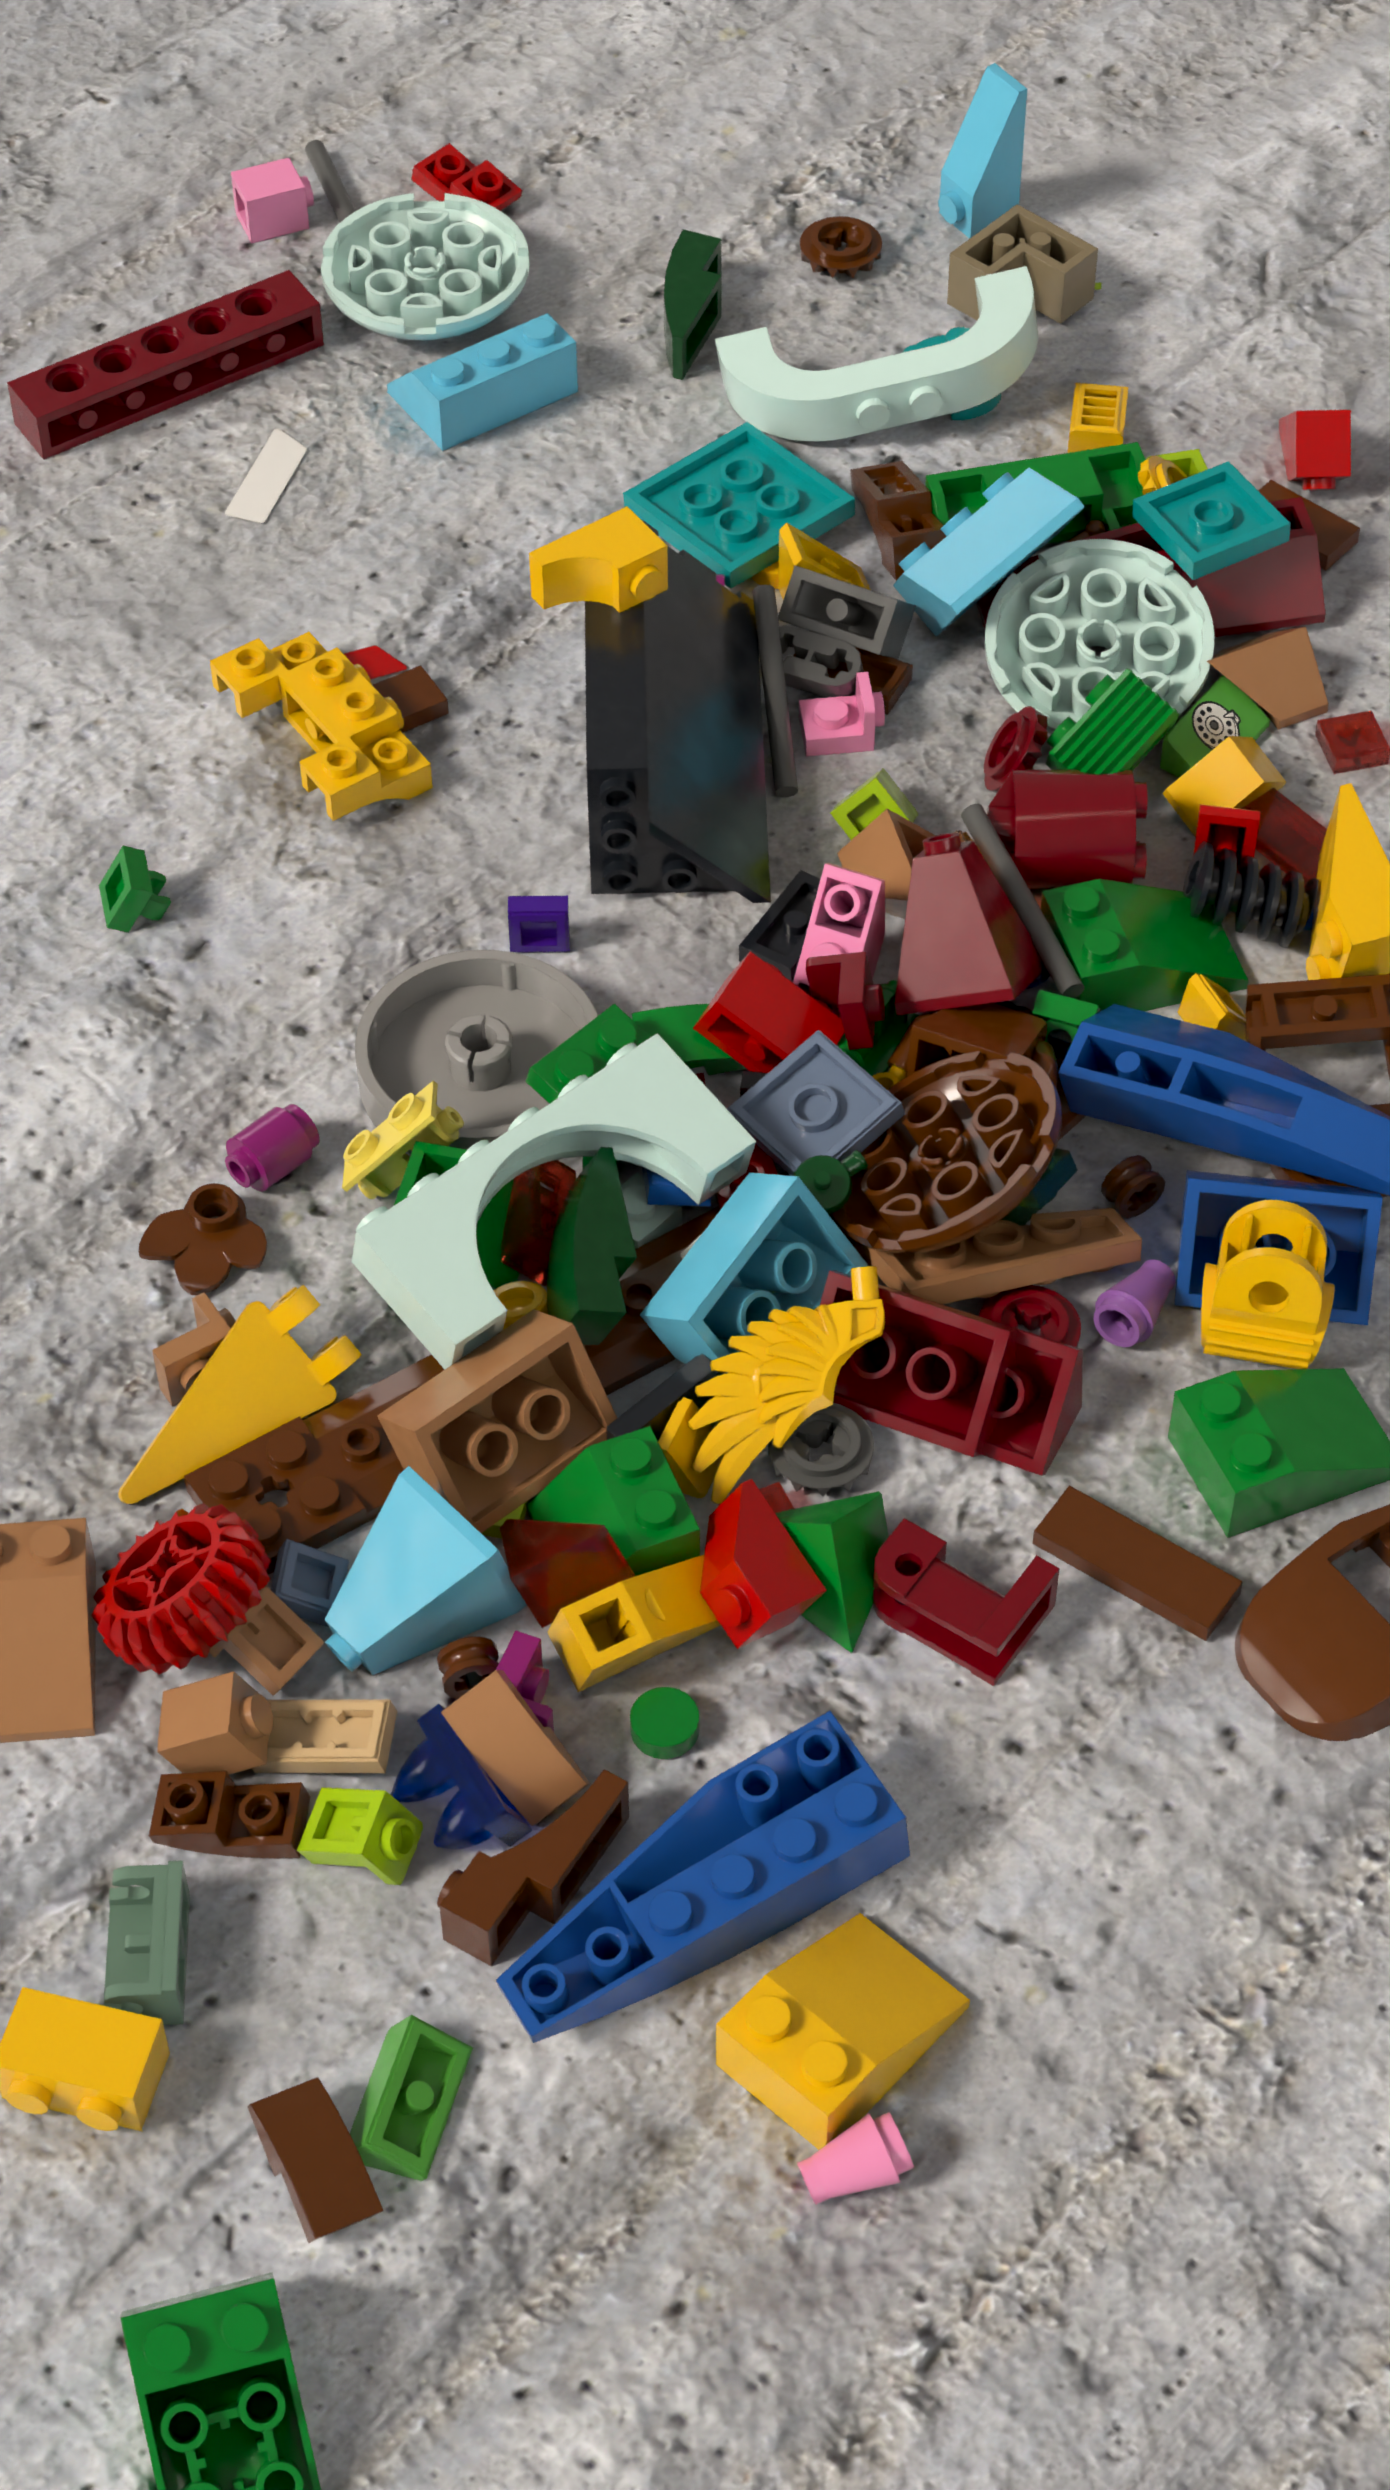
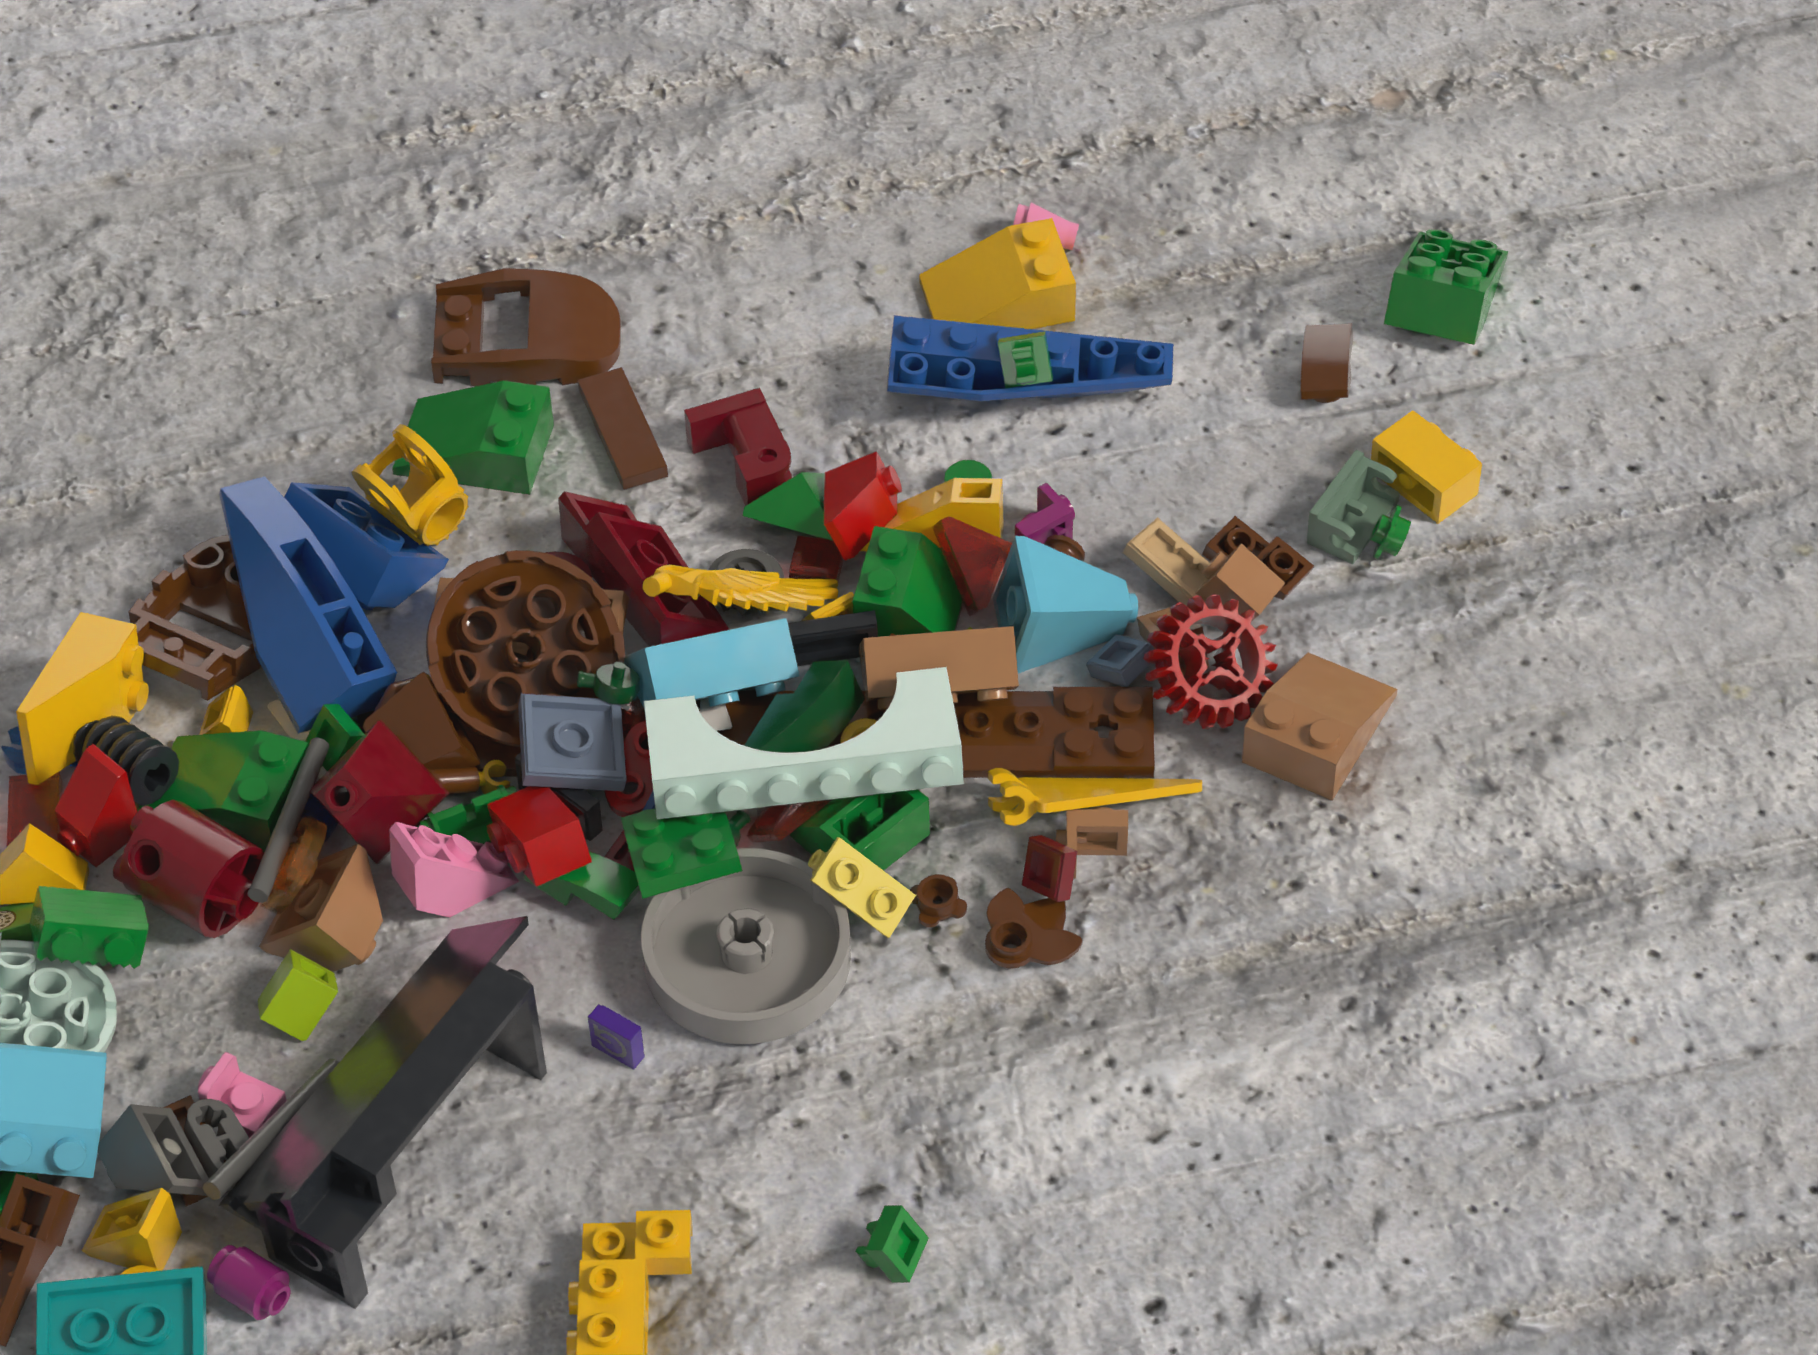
camera: 145 degrees left, 0 degrees up
magenta brick [225,1104,320,1192] -> none
lime bracket [297,1787,423,1885] -> none
bright green slope [350,2015,473,2181] -> none
reddish brown tile [373,665,449,733] -> none
clear blue tile [391,1704,532,1849] -> none
reddish brown slope [437,1769,629,1966] -> none
medium nougat slope [441,1670,590,1826] -> none
yellow arch [529,506,668,613] -> none
black plate [739,870,821,982] -> none
dark red bracket [805,952,885,1050] -> none
dark red gear [984,706,1048,793] -> none
medium lavender cone [1093,1259,1176,1347] -> none
reddish brown bush [1101,1155,1166,1218] -> none
none -> reddish brown plate [910,874,967,927]
none -> green tile [998,331,1053,388]
none -> dark red tile [1021,835,1078,902]
none -> green plate [1370,505,1411,559]

